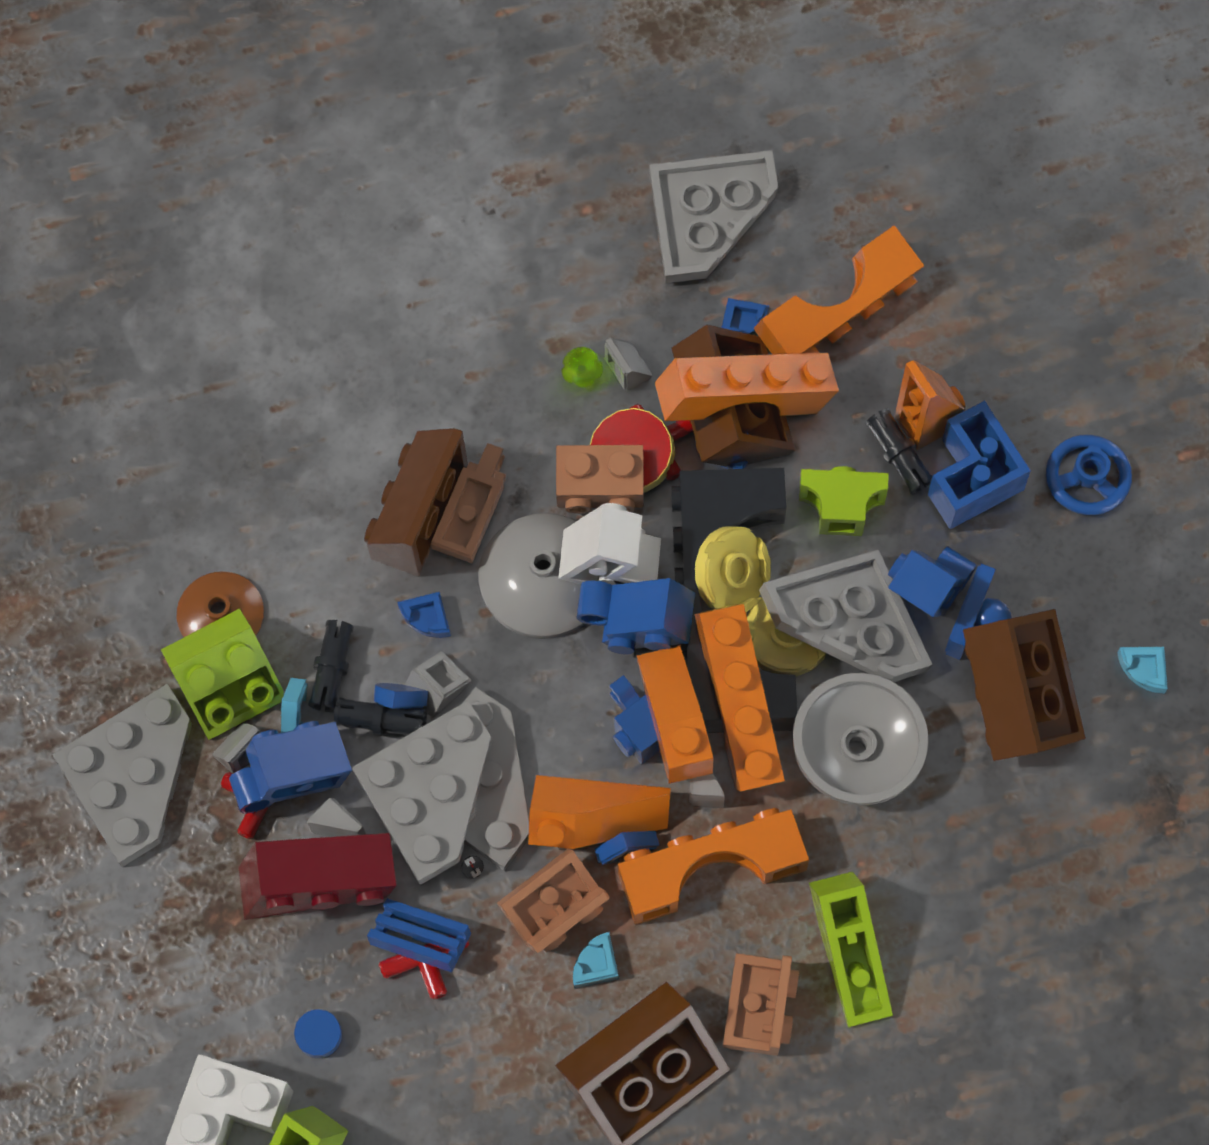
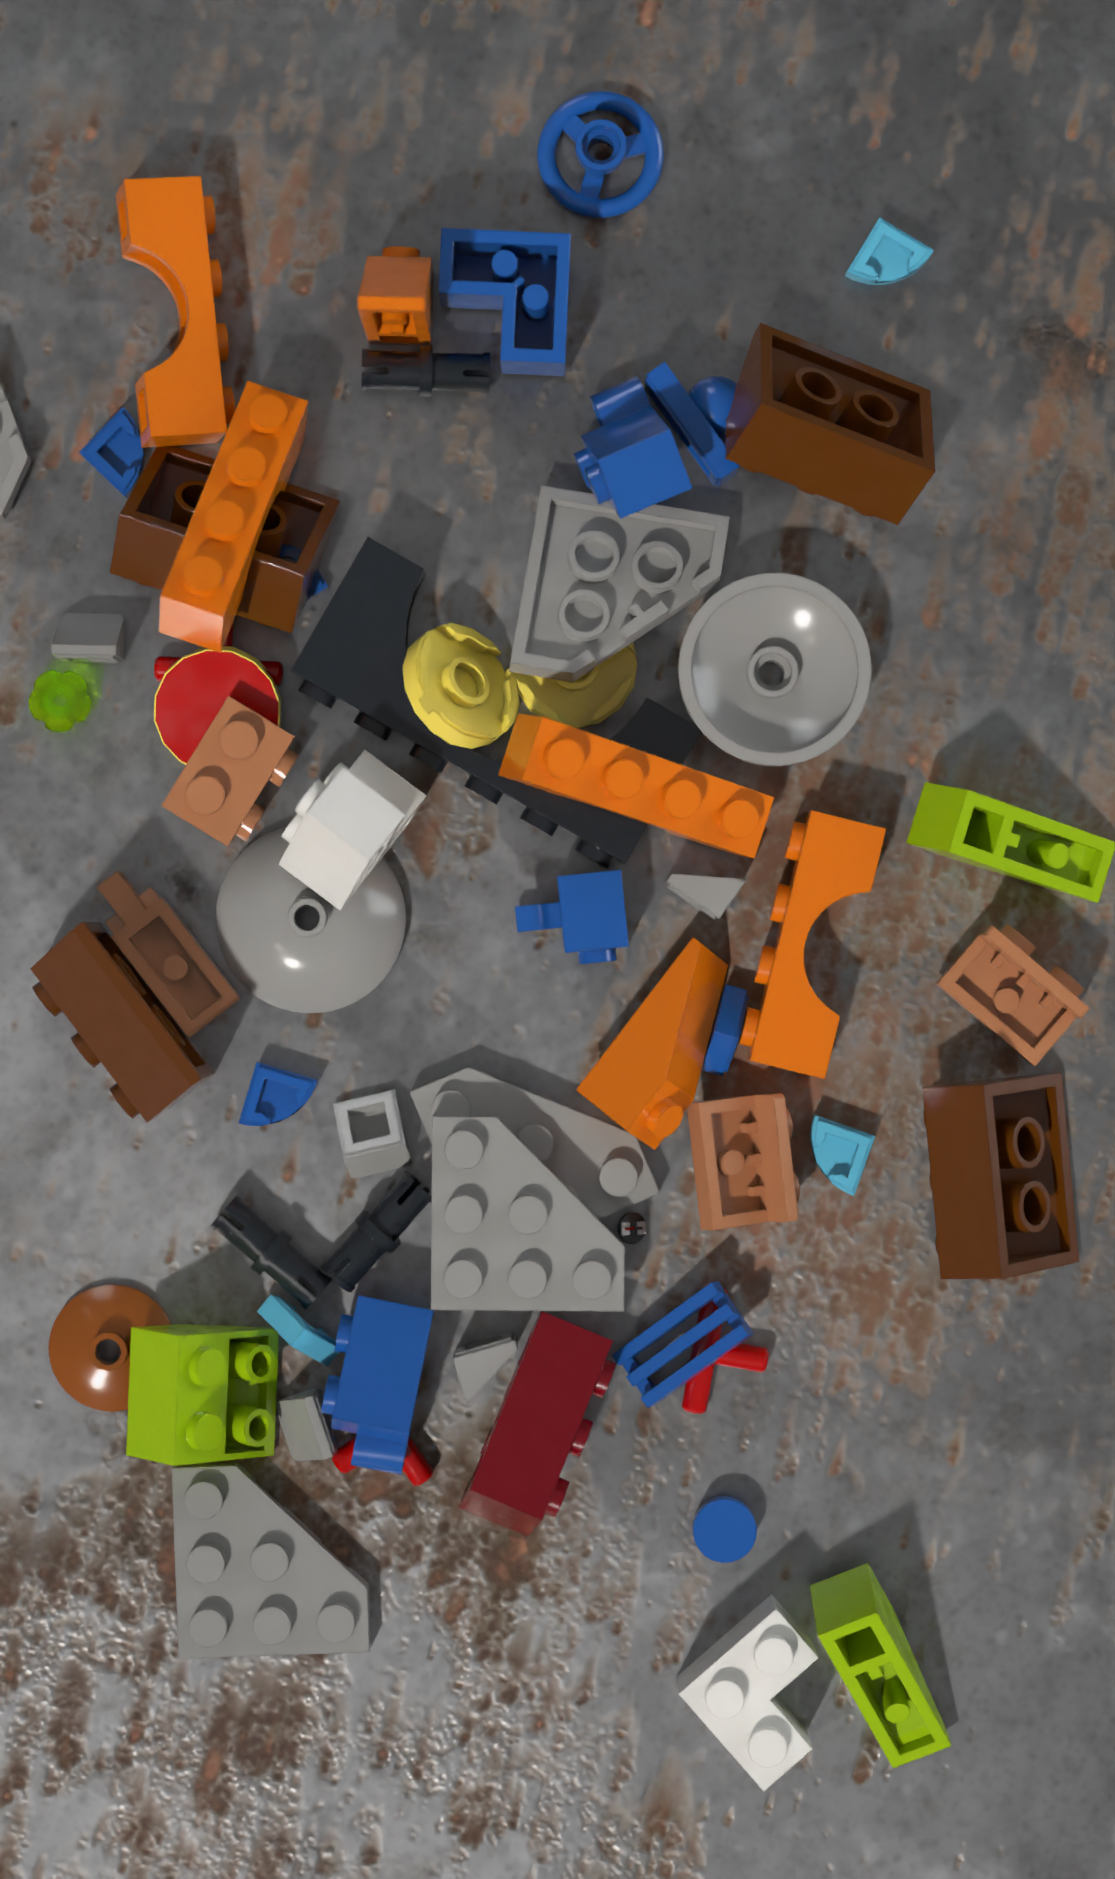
camera: 60 degrees left, 20 degrees up
blue tile [373,683,428,709] -> none
blue hinge [576,578,695,654] -> none
orange slope [637,646,714,784] -> none
lime brick [799,466,889,536] -> none

